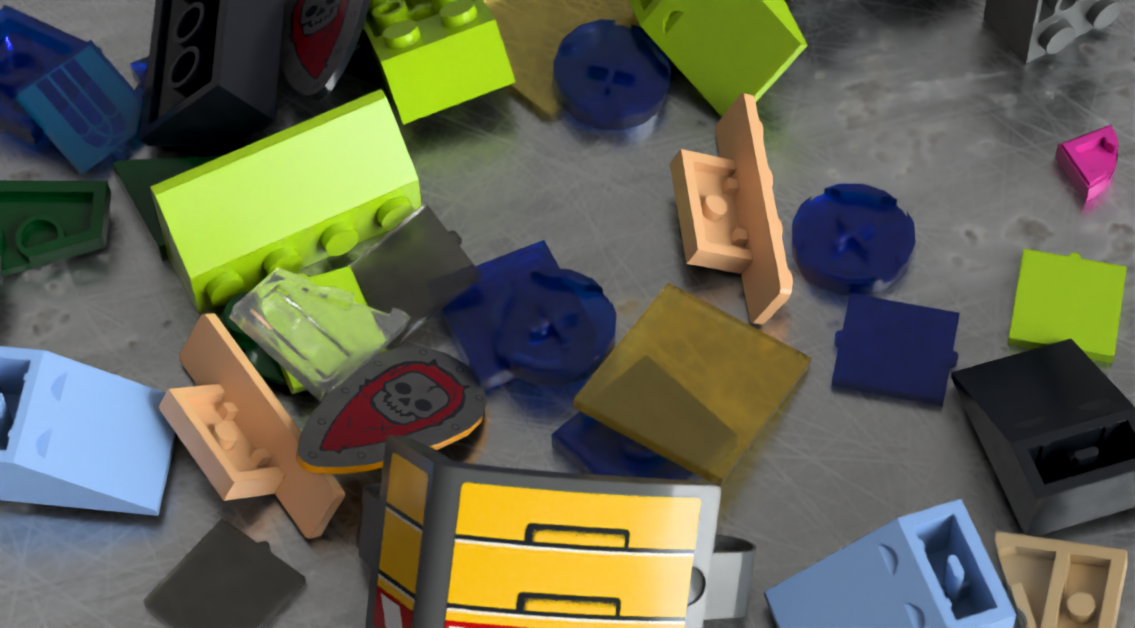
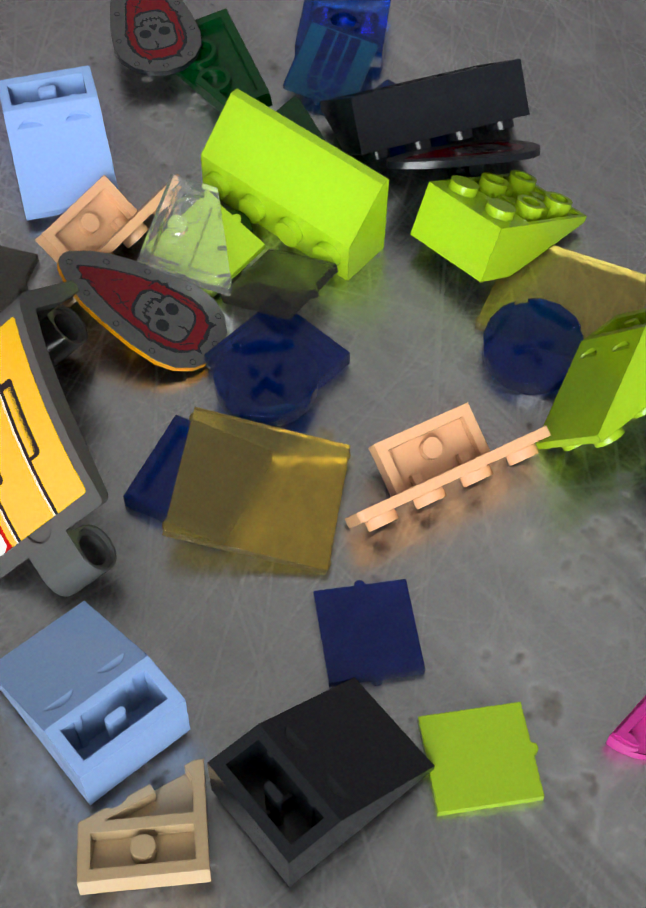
camera: 65 degrees right, 0 degrees up
clear blue tile [791,184,916,296] -> none

